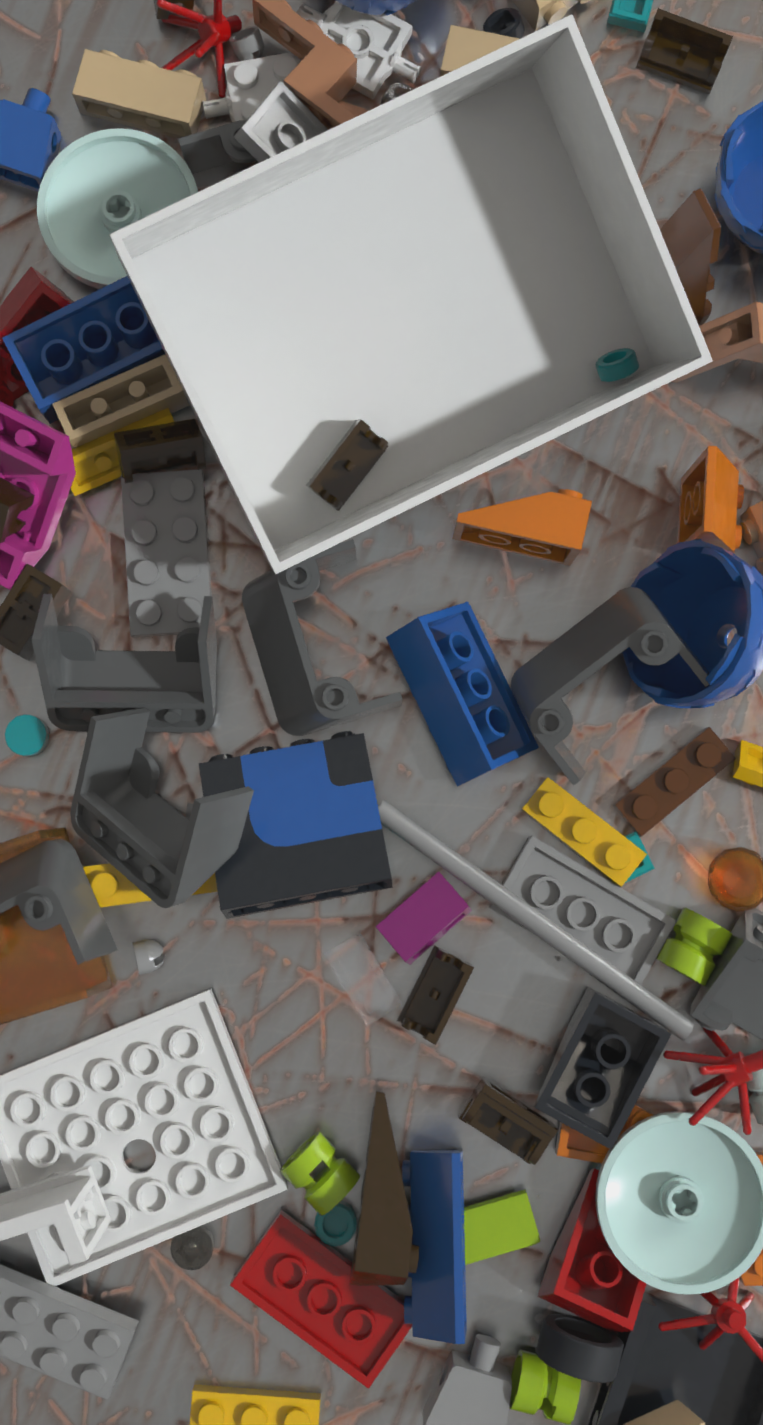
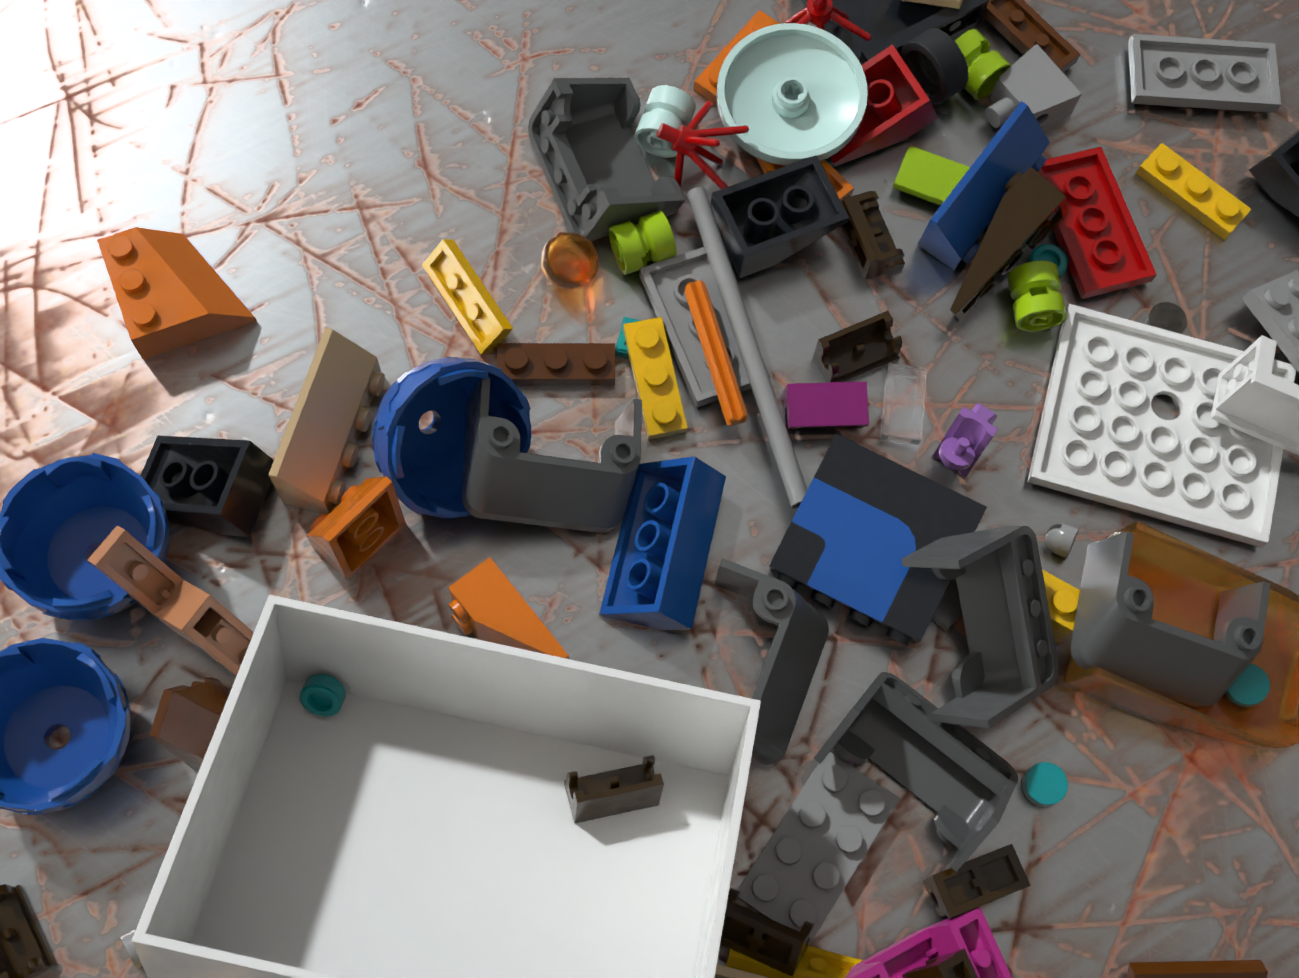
camera: 145 degrees left, 15 degrees down
none -> orange axle [685,280,748,426]
none -> medium lavender hips [932,403,998,478]

